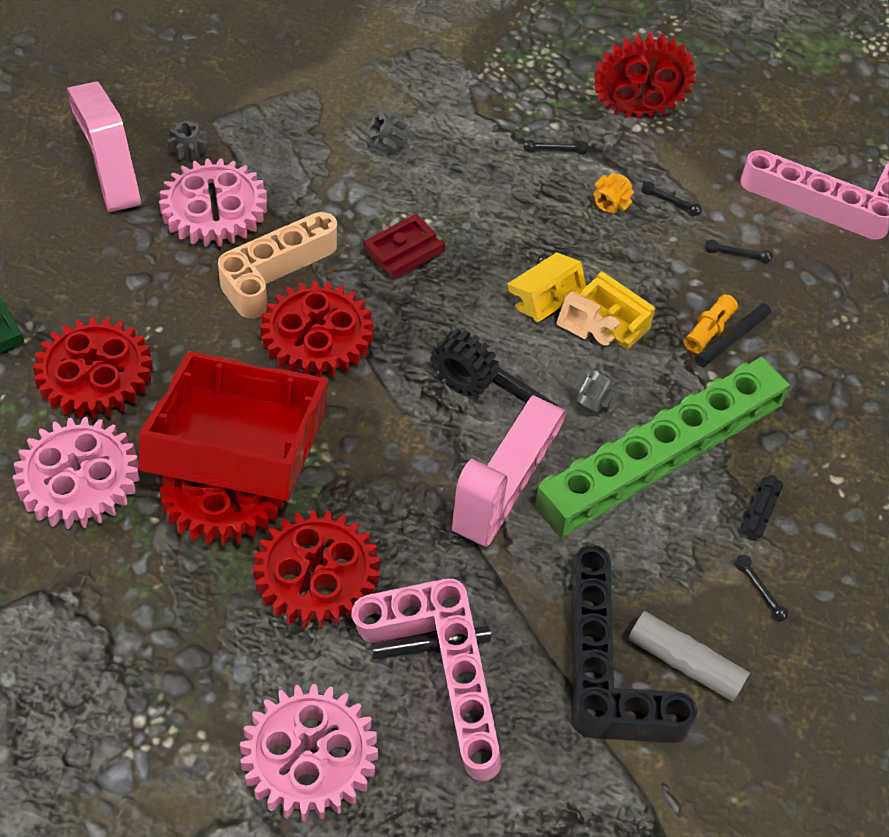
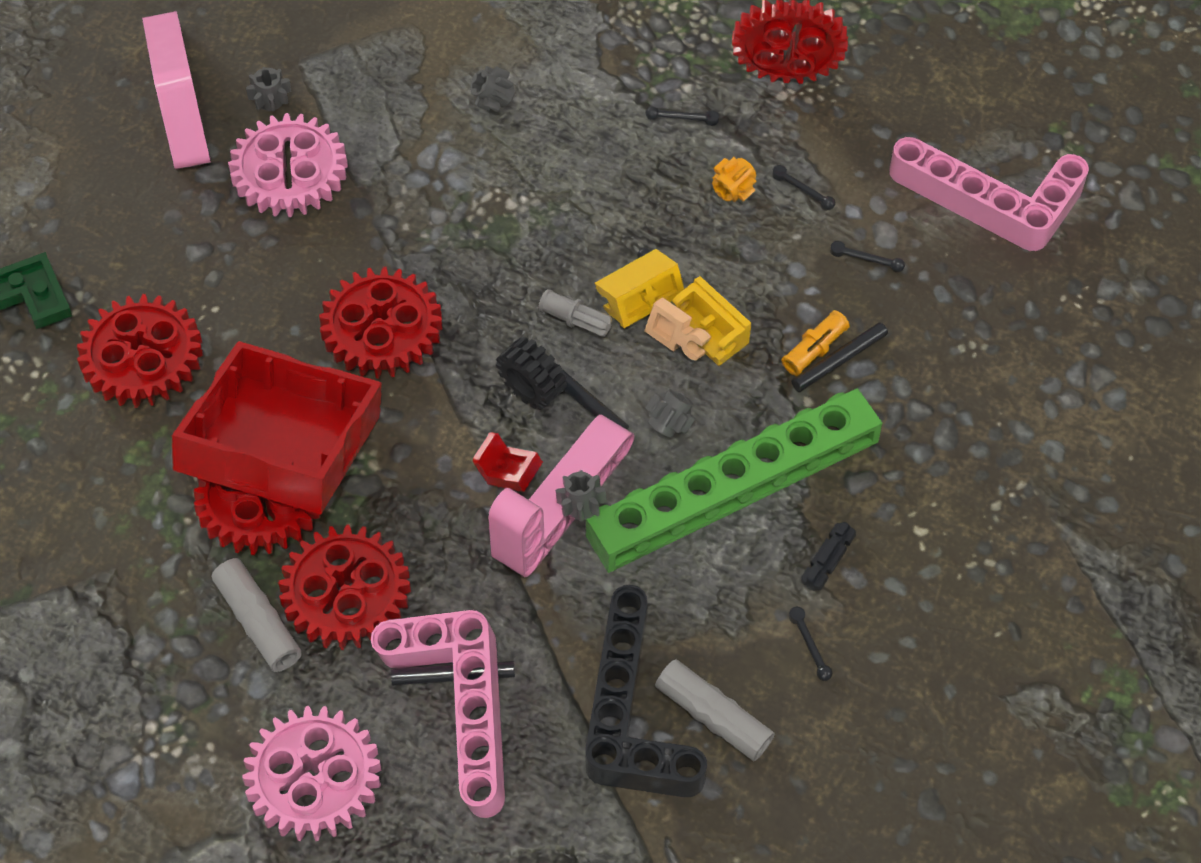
camera: 10 degrees right, 5 degrees up
bright pink gear [13,417,140,529] -> none
light nougat beam [218,212,337,319] -> none
dark red plate [363,213,445,280] -> none
none -> light grey axle [211,558,302,672]
none -> red bracket [473,432,543,492]
none -> light grey axle [538,289,612,336]
none -> dark grey gear [555,470,607,522]

